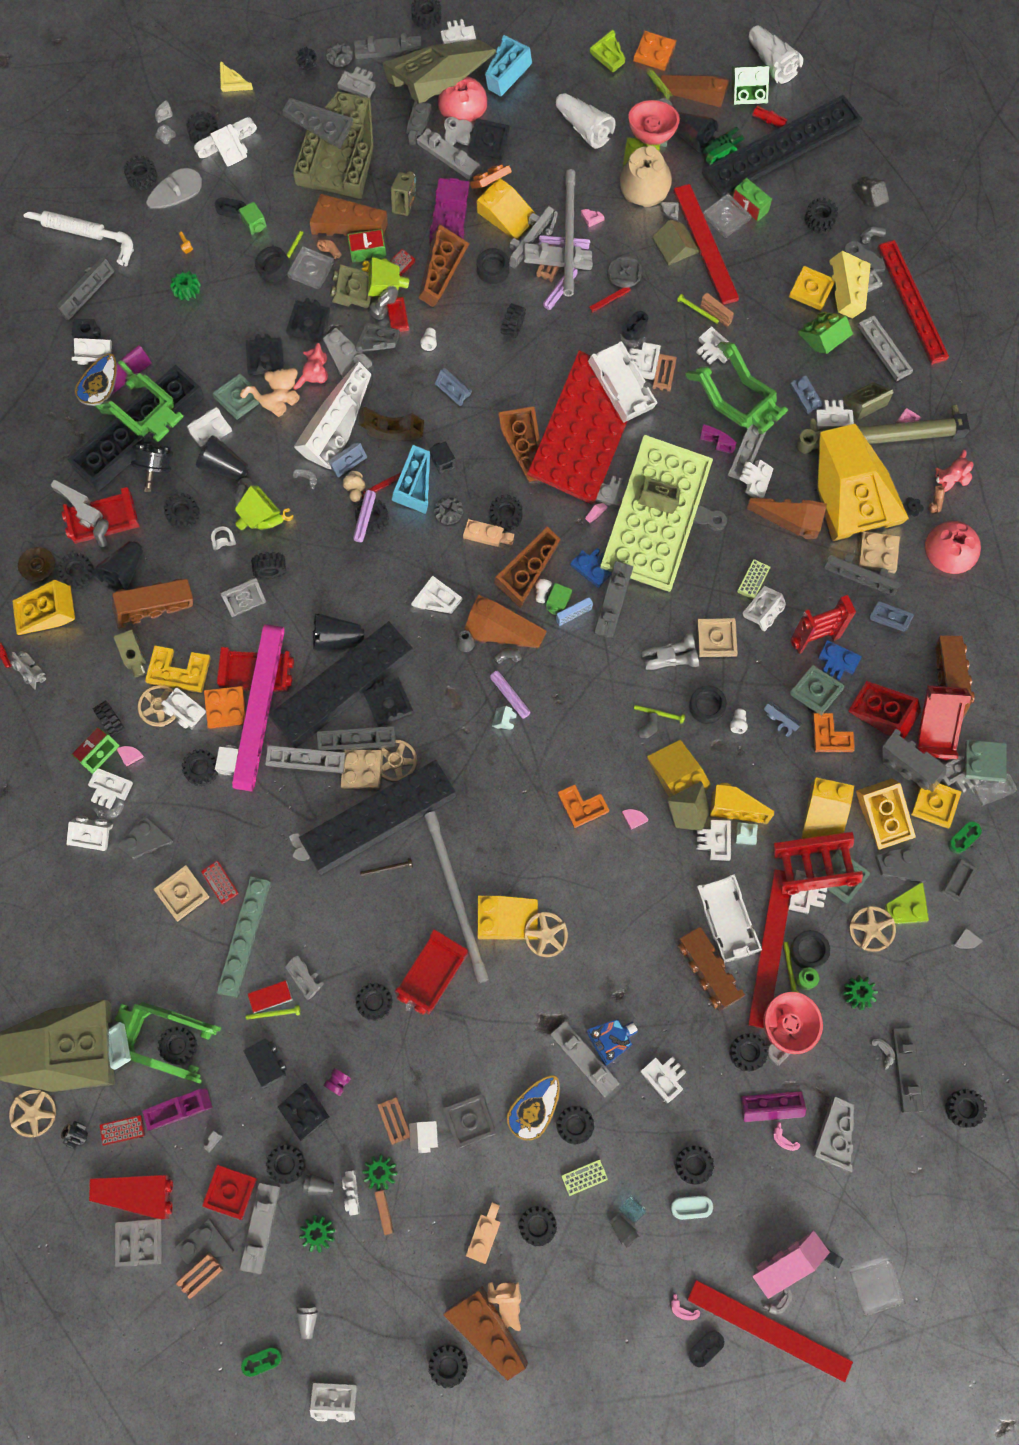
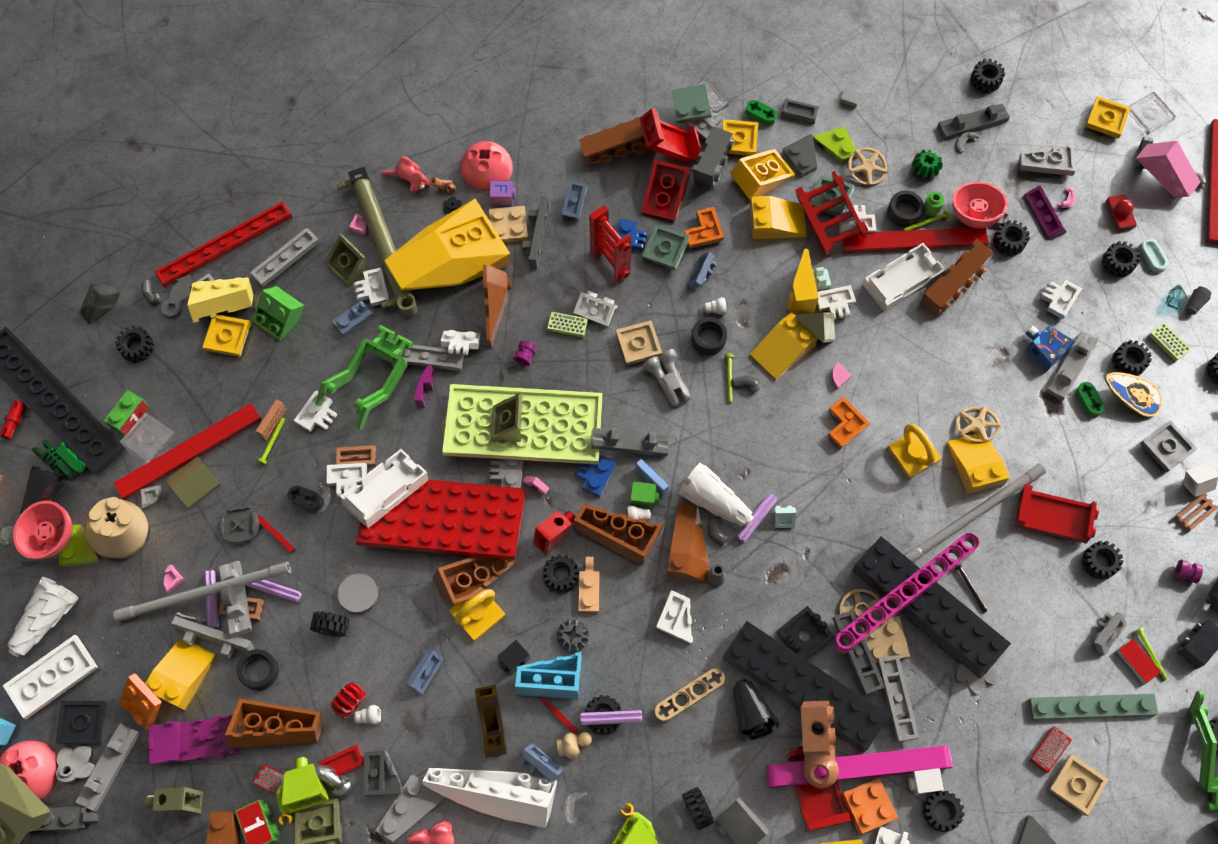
camera: 105 degrees left, 5 degrees down
none -> white plate [3,635,98,720]
none -> dark grey tile [221,585,236,607]
none -> red gear [330,682,366,719]
none -> light grey tile [338,573,378,614]
none -> yellow tile [449,589,506,642]
none -> medium lavender brick [490,181,516,206]
none -> magenta wheel [513,340,537,366]
none -> red torso [533,511,576,556]
none -> tan beam [655,668,725,722]
none -> white cone [678,462,754,527]
none -> nougat brick [801,701,839,788]
none -> dark pink beam [834,533,980,654]
none -> yellow tile [887,424,942,479]
none -> green beam [1075,382,1105,417]
none -> yellow plate [1085,96,1131,139]
none -> red tile [1106,194,1137,231]

